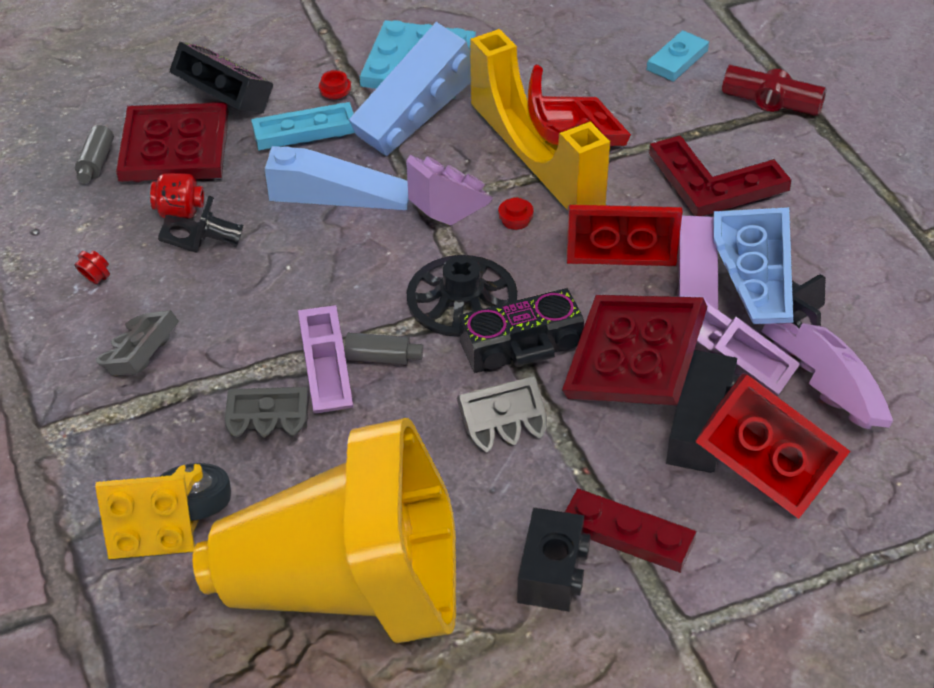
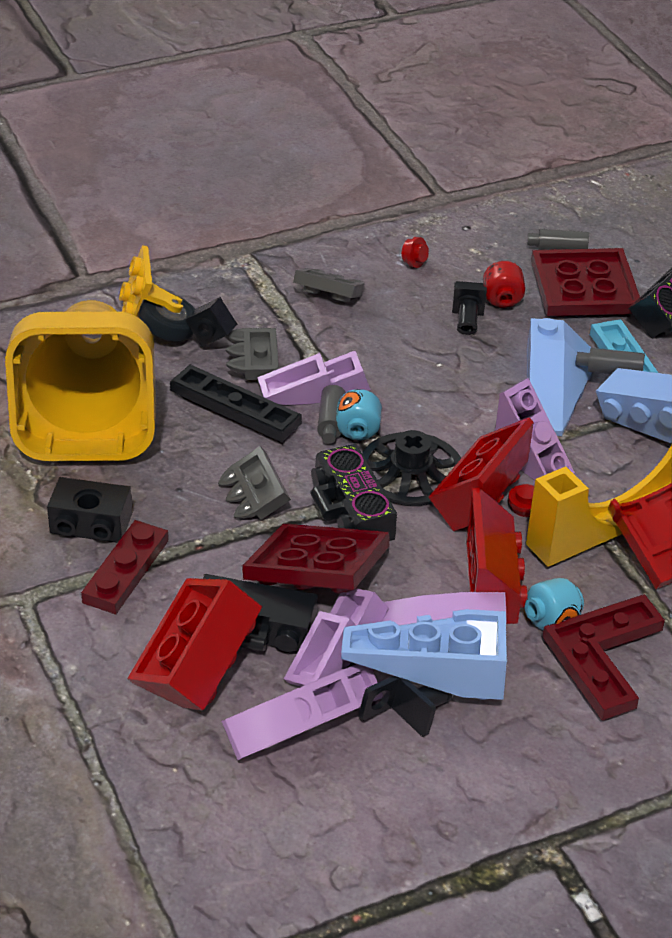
camera: 85 degrees right, 5 degrees down
none -> black plate [170,364,302,442]
none -> black plate [185,297,237,347]
none -> medium azure head [336,389,382,440]
none -> red slope [429,417,534,531]
none -> medium azure head [525,578,584,631]
none -> dark grey cylinder [576,348,645,374]

